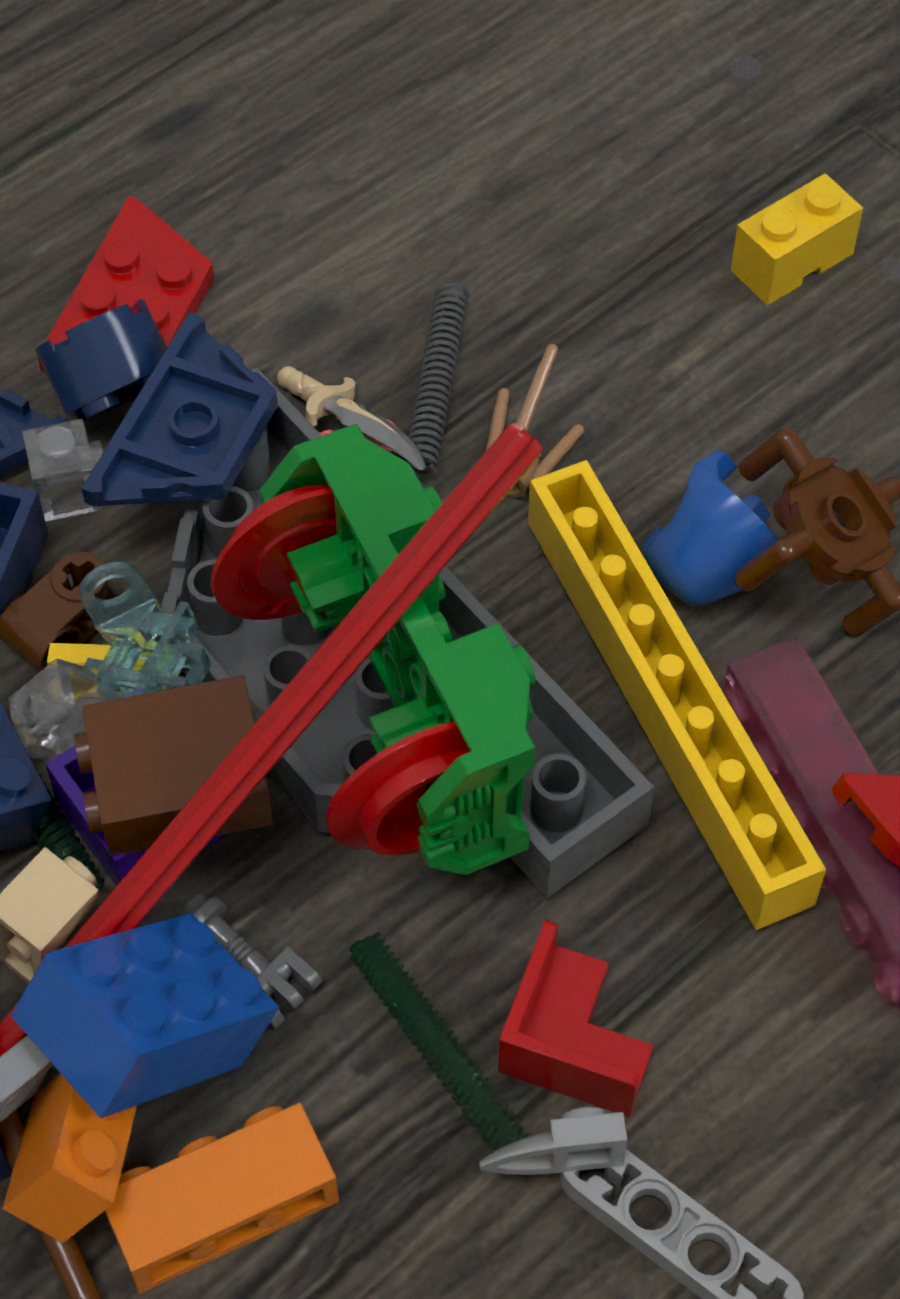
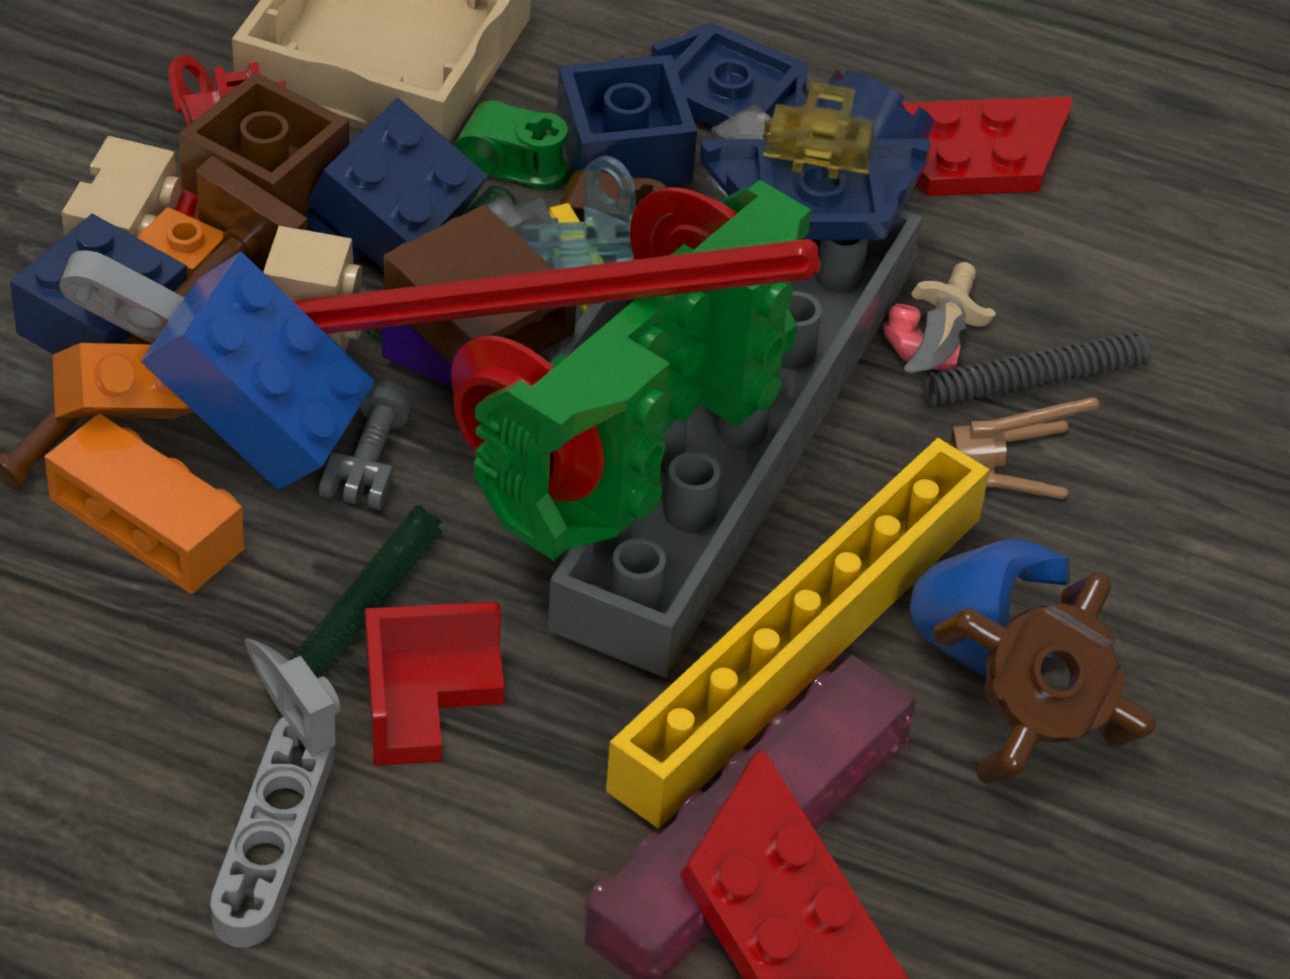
camera: 60 degrees right, 10 degrees down
none -> clear yellow piece [762,81,875,179]

